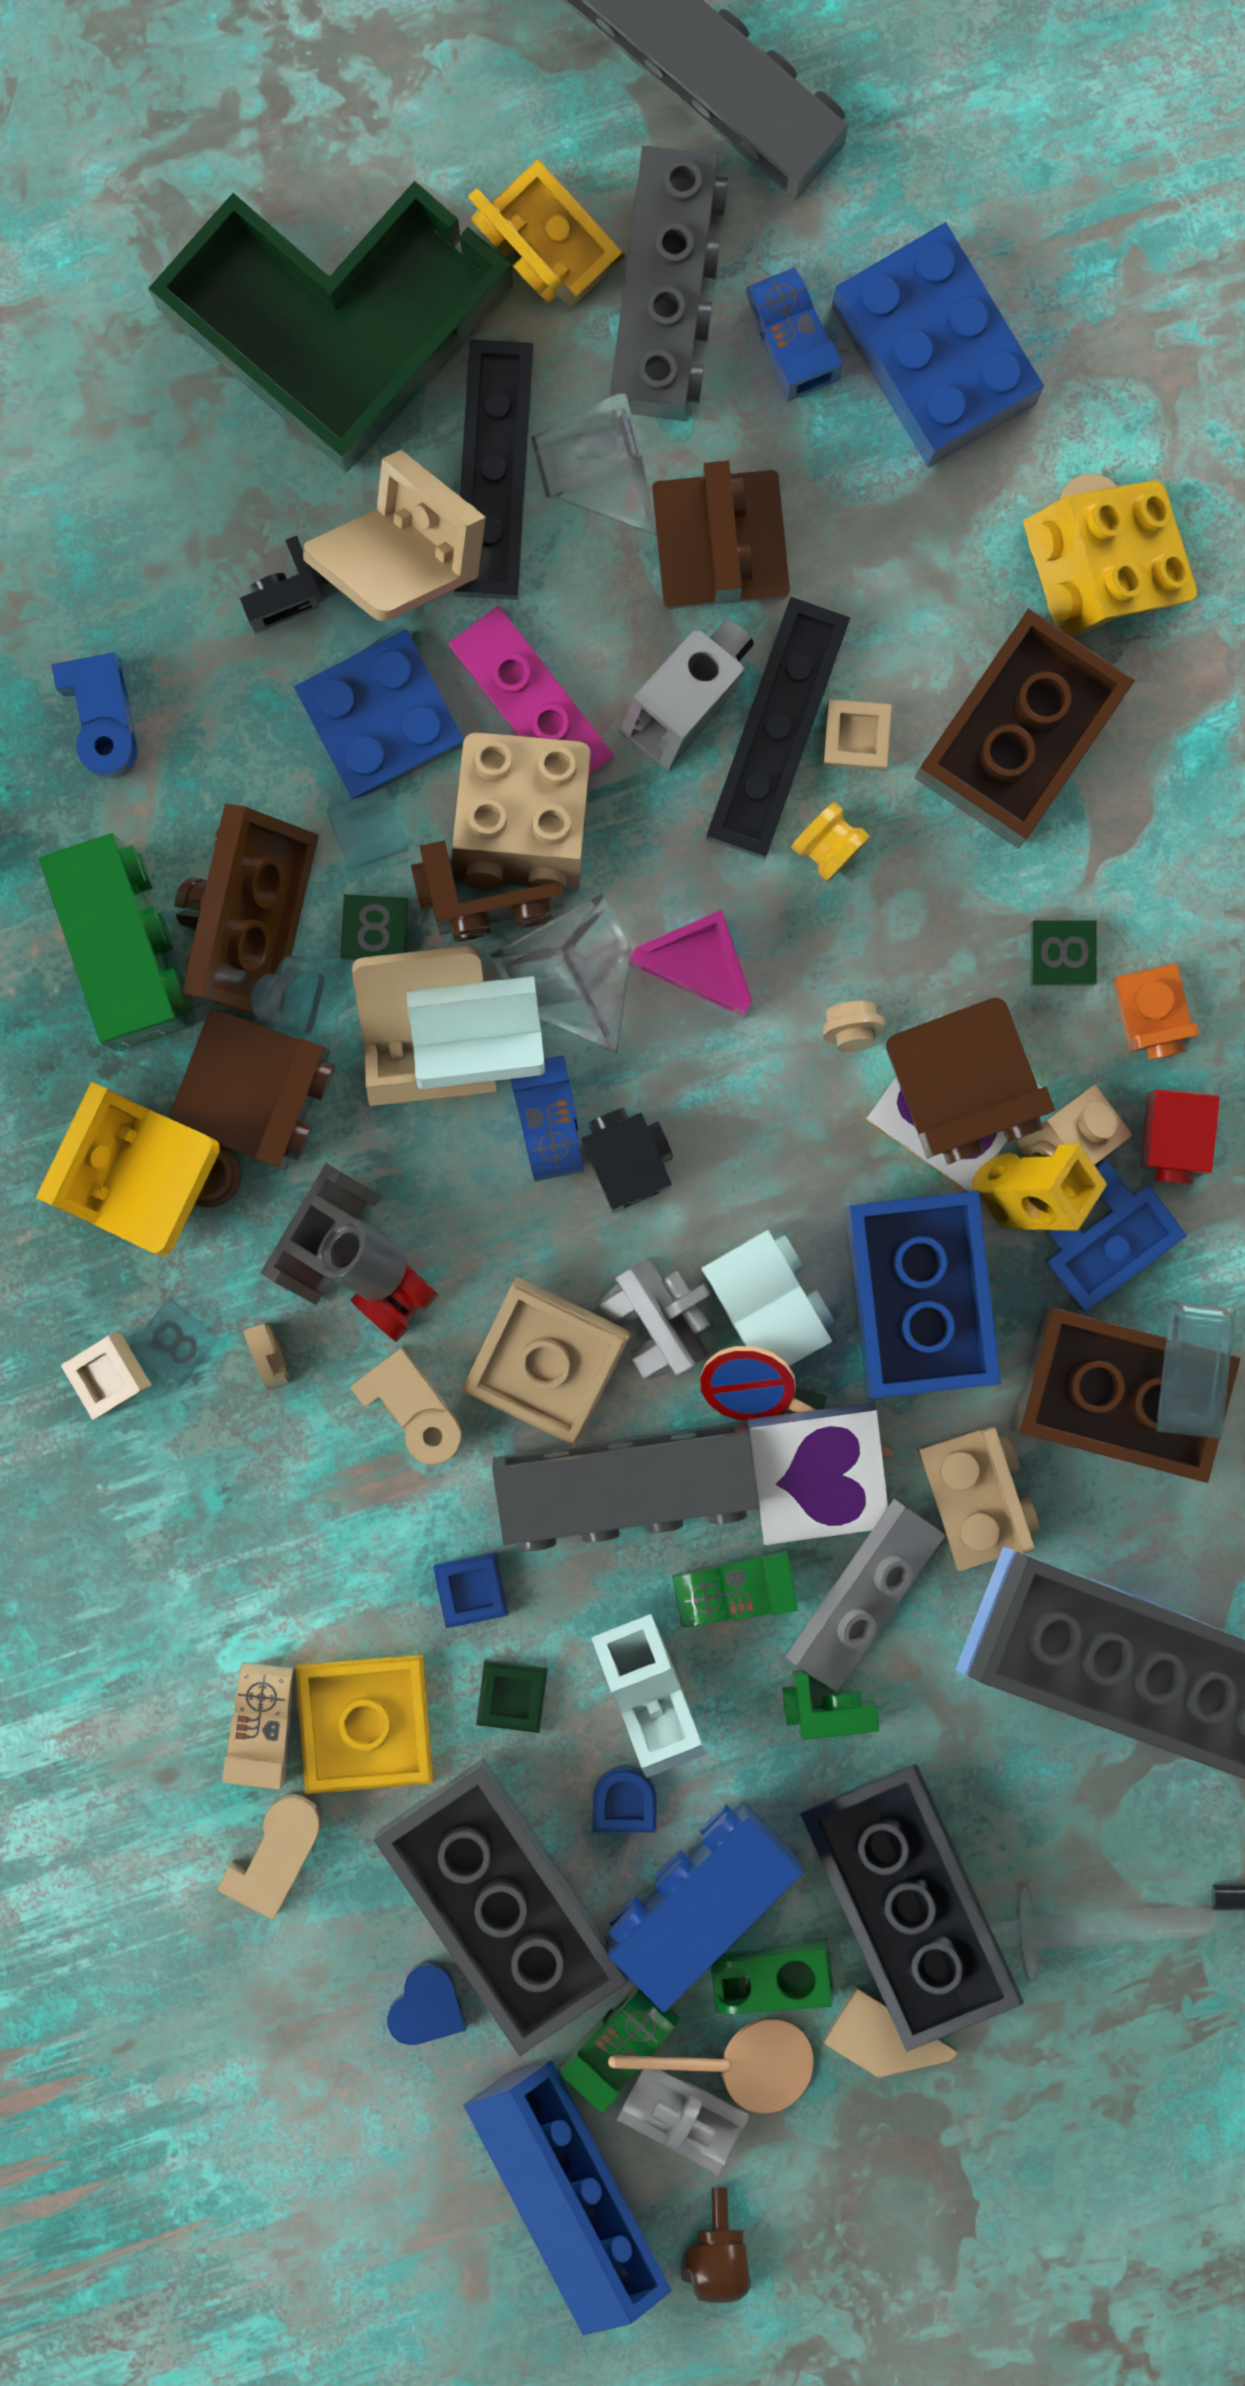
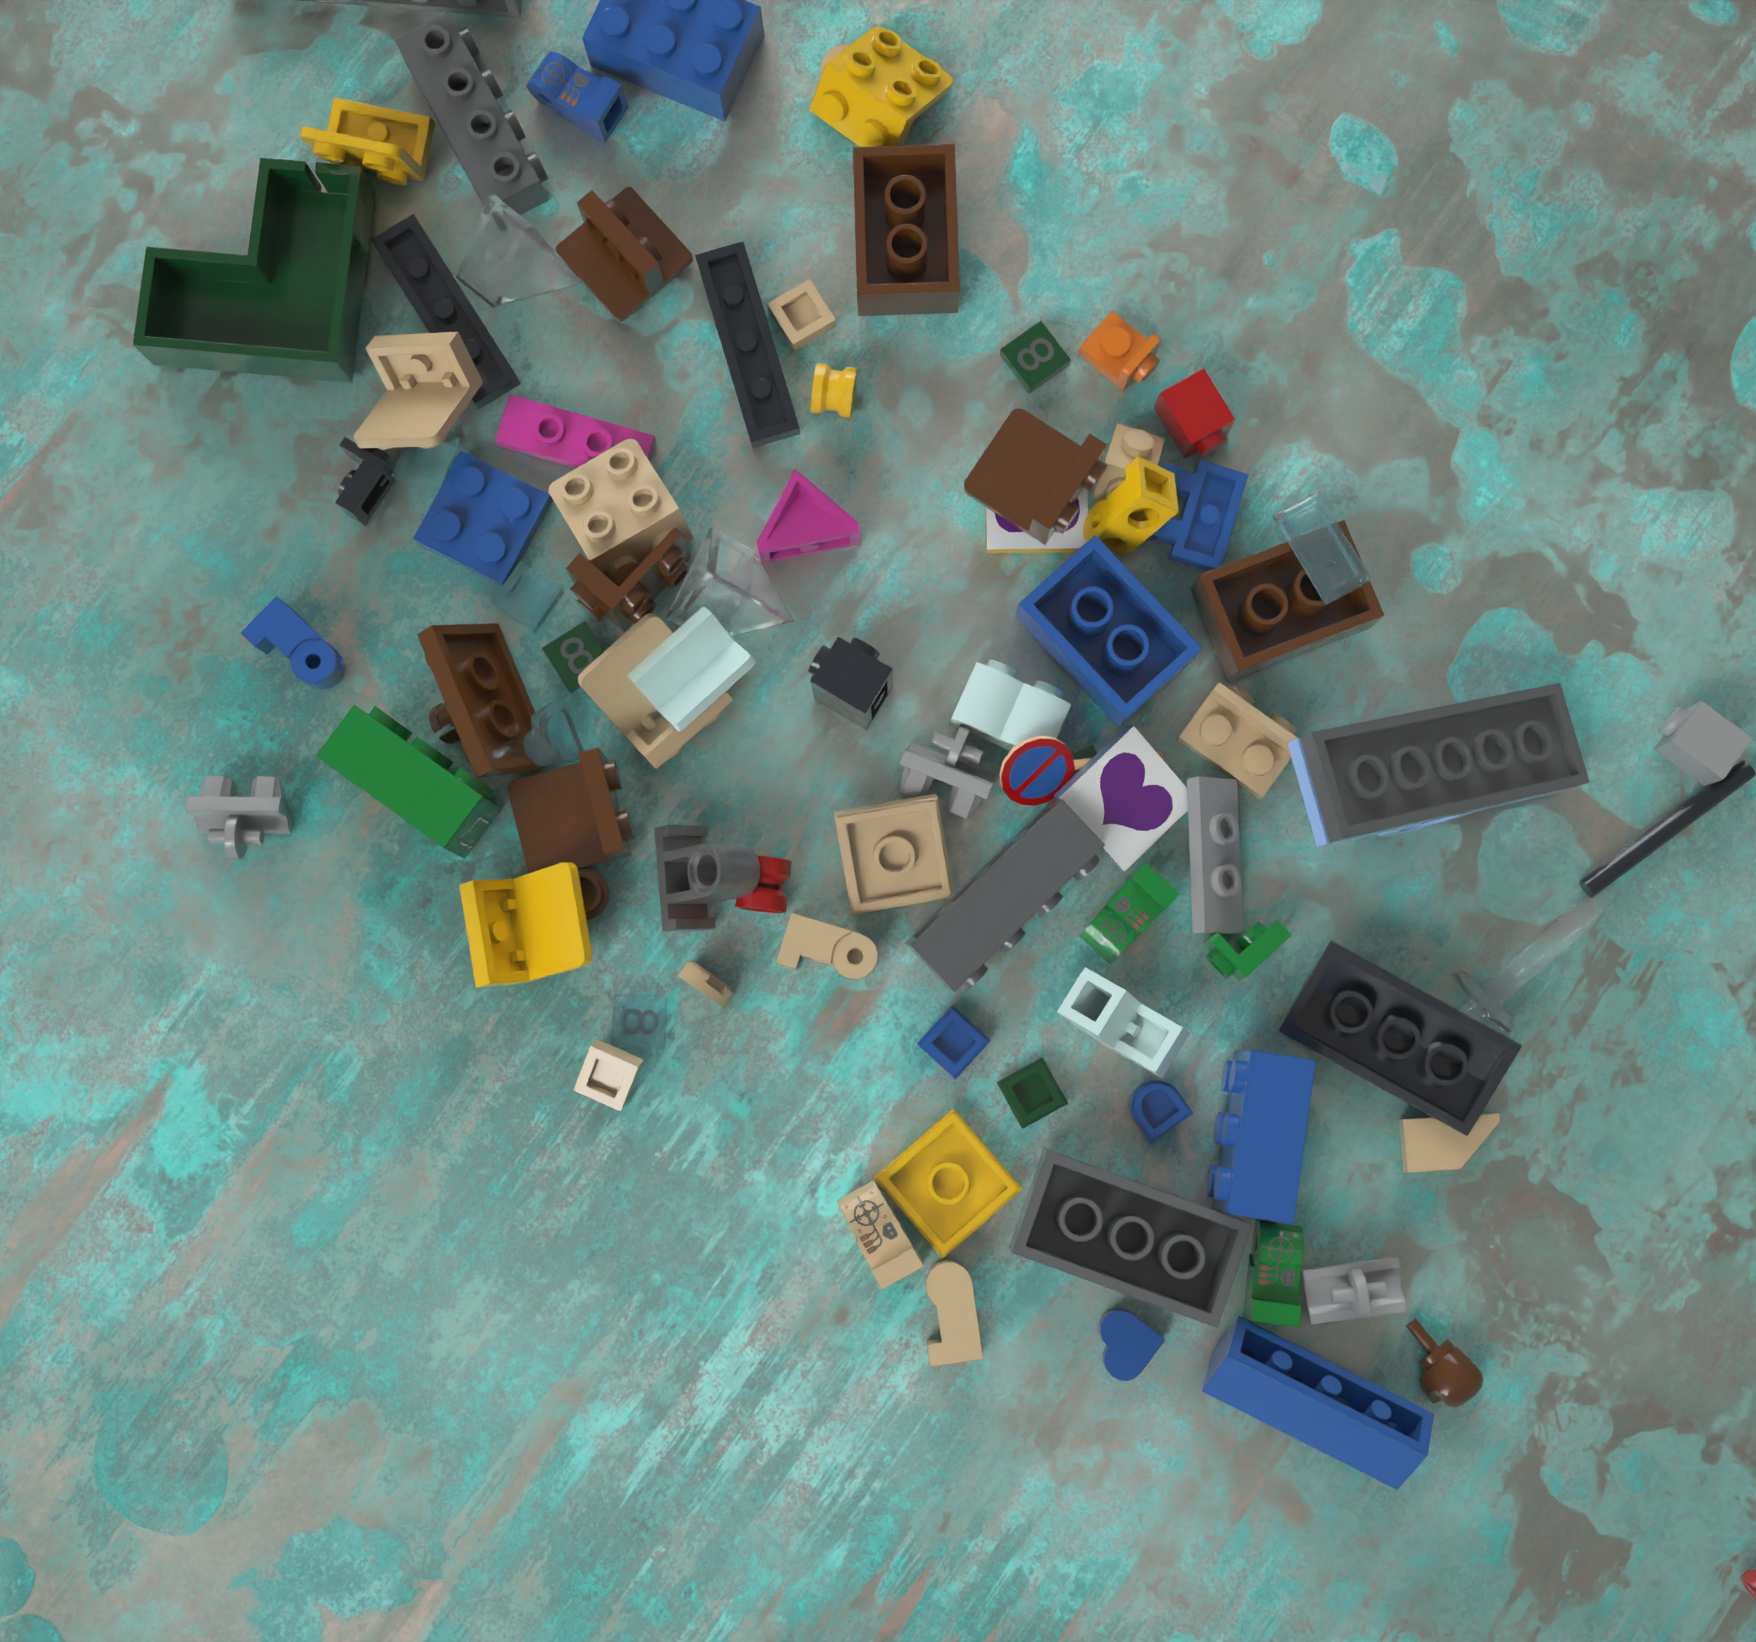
camera: 30 degrees left, 5 degrees down
blue leg [510,1055,584,1182] -> none
light nougat piece [608,2018,814,2114] -> none
light grey torso [620,619,754,771] -> none
green leg [710,1938,835,2014] -> none
tan plate [822,1000,886,1052] -> none

